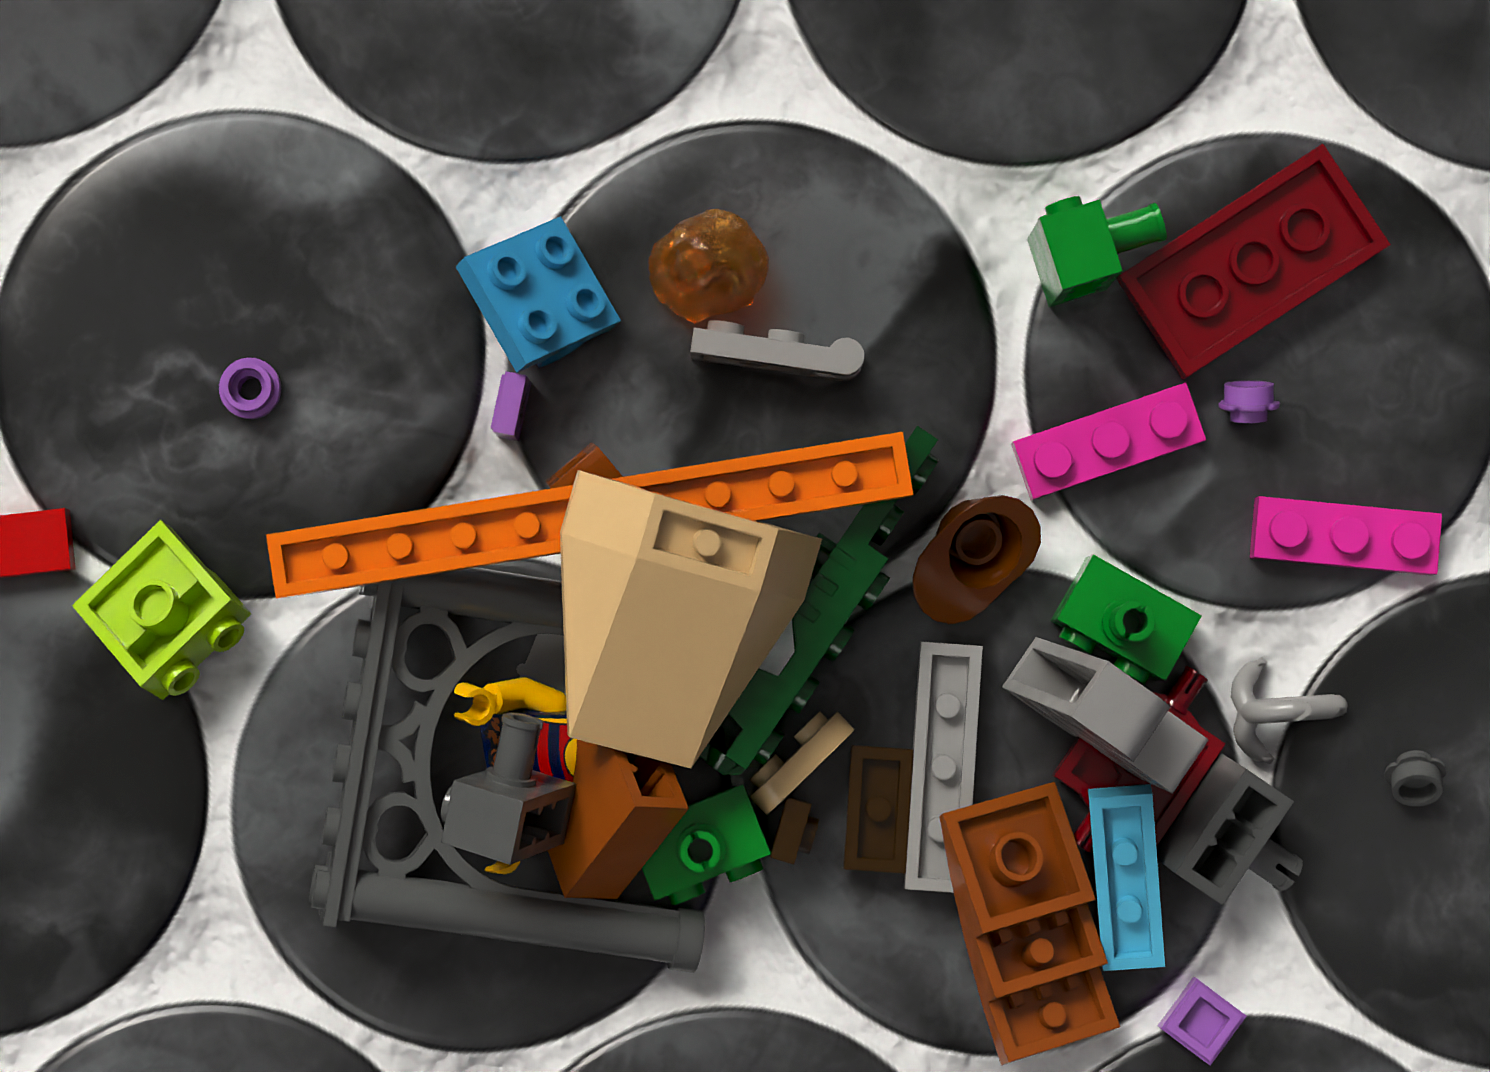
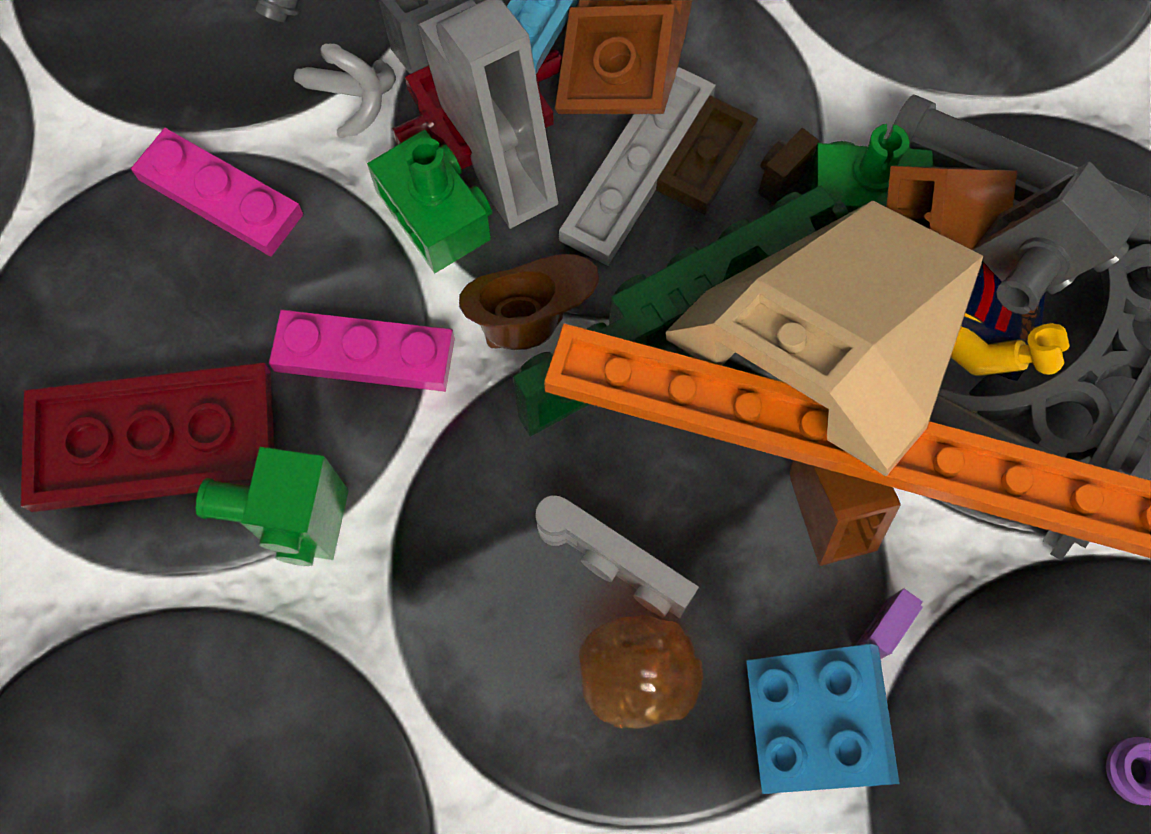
camera: 155 degrees left, 15 degrees down
tan plate [749,711,855,815] -> none
medium lavender plate [1219,381,1280,423] -> none

